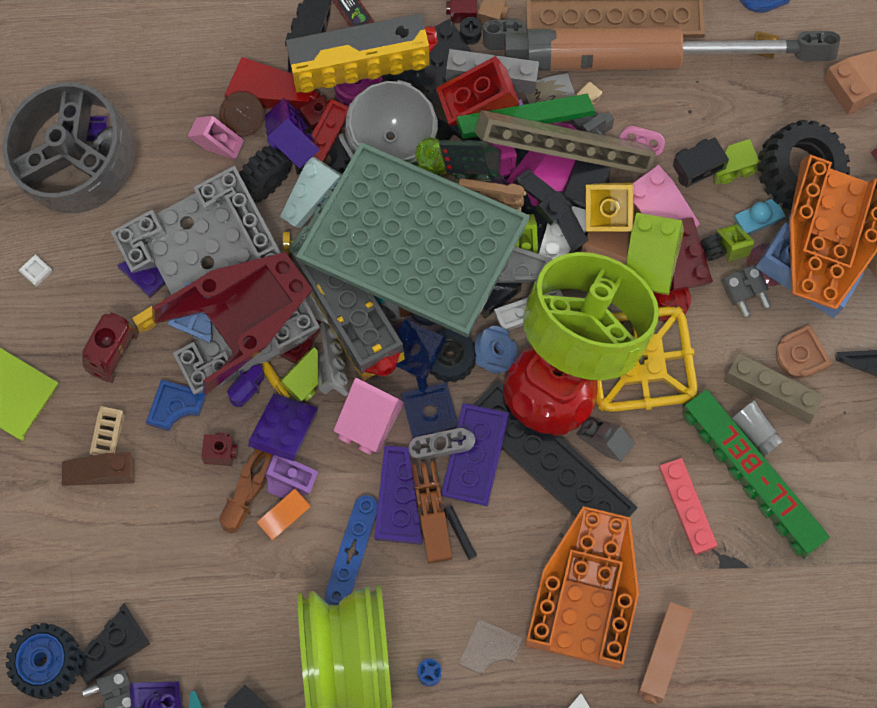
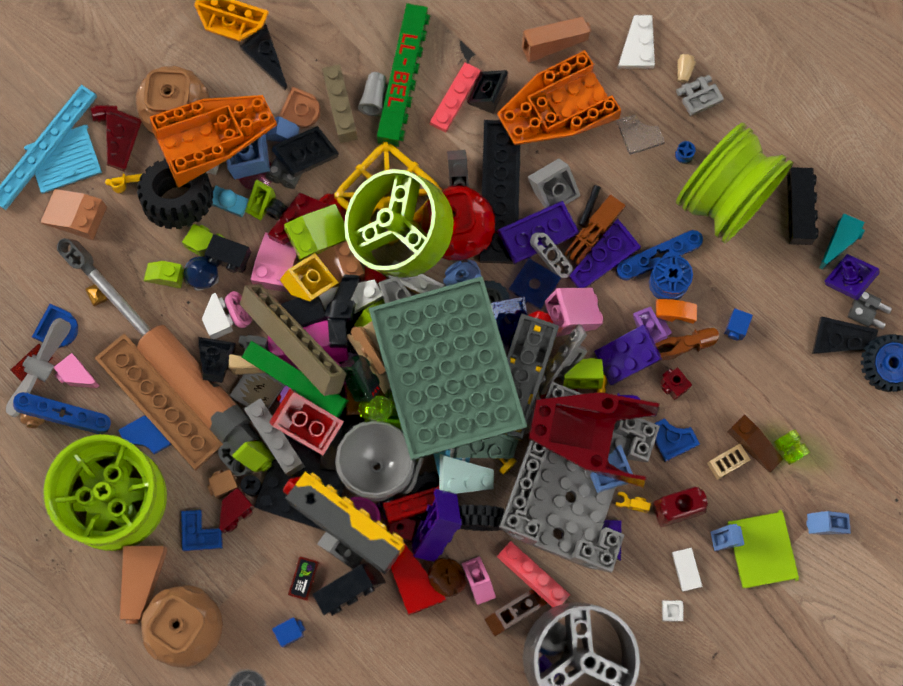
camera: 130 degrees left, 5 degrees up
none -> yellow sword [105,173,142,193]
none -> lime slope [144,261,184,288]
none -> dark blue hair [184,256,219,291]
none -> black wing [198,337,236,383]
none -> white slope [202,293,234,339]
none -> lime slope [232,441,276,472]
none -> medium blue slope [265,116,300,142]
none -> black plate [272,126,339,178]
none -> black slope [467,70,508,114]
none -> reddish brown slope [484,589,548,636]
none -> coral plate [497,541,570,608]
none -> light grey slope [528,159,581,208]
none -> blue wheel [649,255,693,300]
none -> white tile [672,548,702,592]
none -> medium blue slope [710,524,744,551]
none -> blue brick [724,308,753,341]
none -> clear neon green wheel [774,429,811,465]

